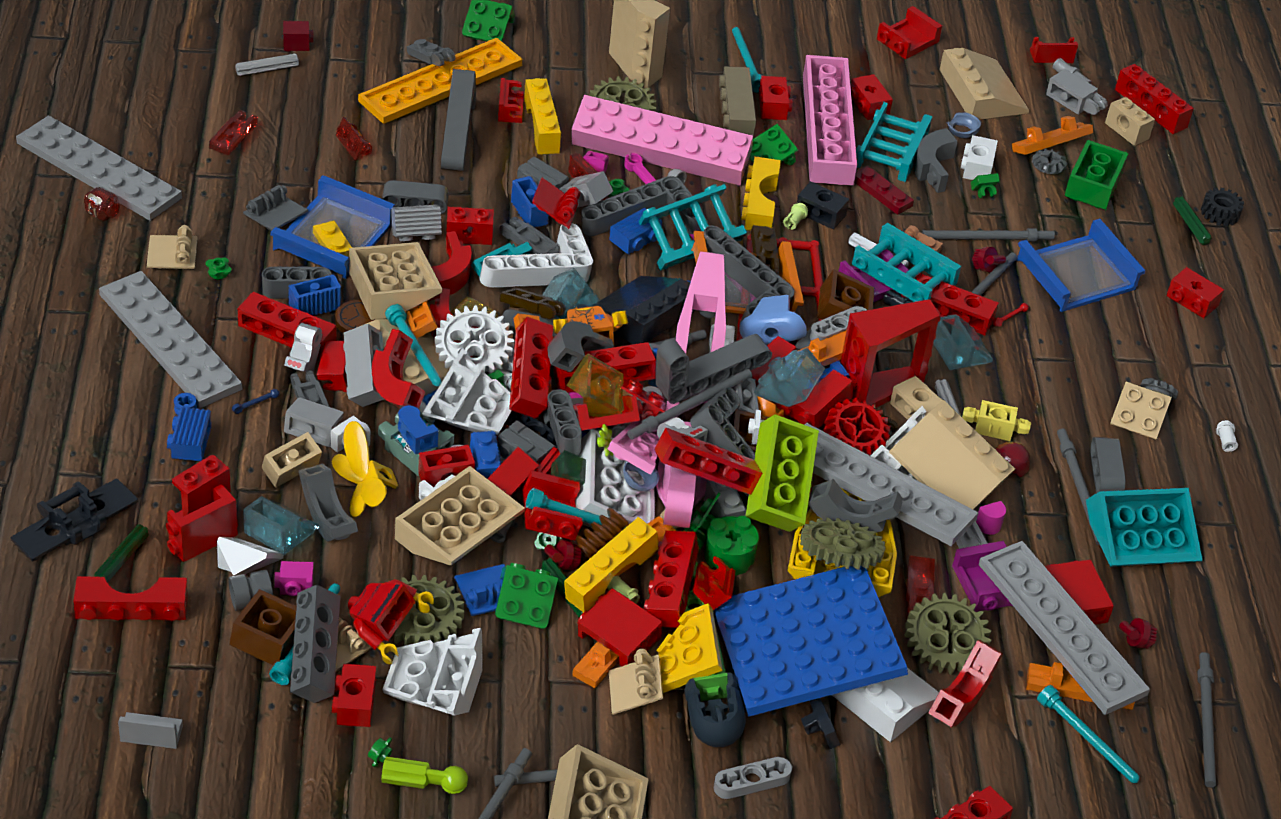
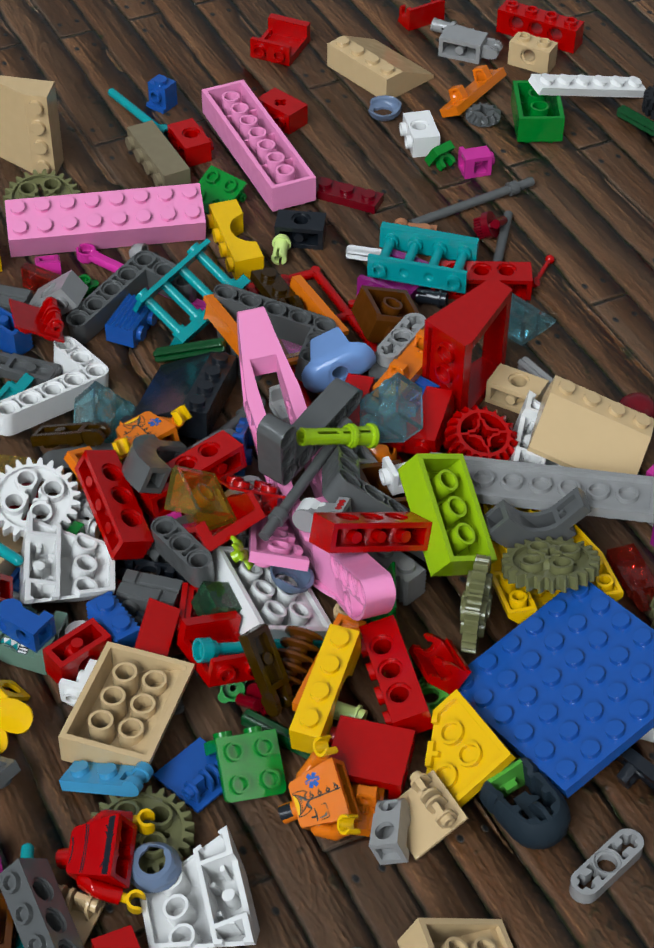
camera: 20 degrees left, 0 degrees up
green brick [704,516,759,576] -> none
teal fence [856,102,933,182] -> none
dark grey arch [914,128,957,193] -> none
light yellow piece [962,400,1031,441] -> none
piece [1017,219,1145,312] -> none
none -> dark azure plate [59,760,154,797]
none -> sand blue piece [130,842,182,893]
none -> blue brick [146,74,178,114]
none -> dark green axle [153,337,227,363]
none -> dark brown hinge [238,623,294,717]
none -> orange torso [278,735,362,841]
none -> lime pin [296,423,380,449]
none -> light grey leg [369,798,411,865]
none -> dark pink brick [458,145,495,179]
none -> olive gear [460,554,493,654]
none -> white plate [528,73,647,98]

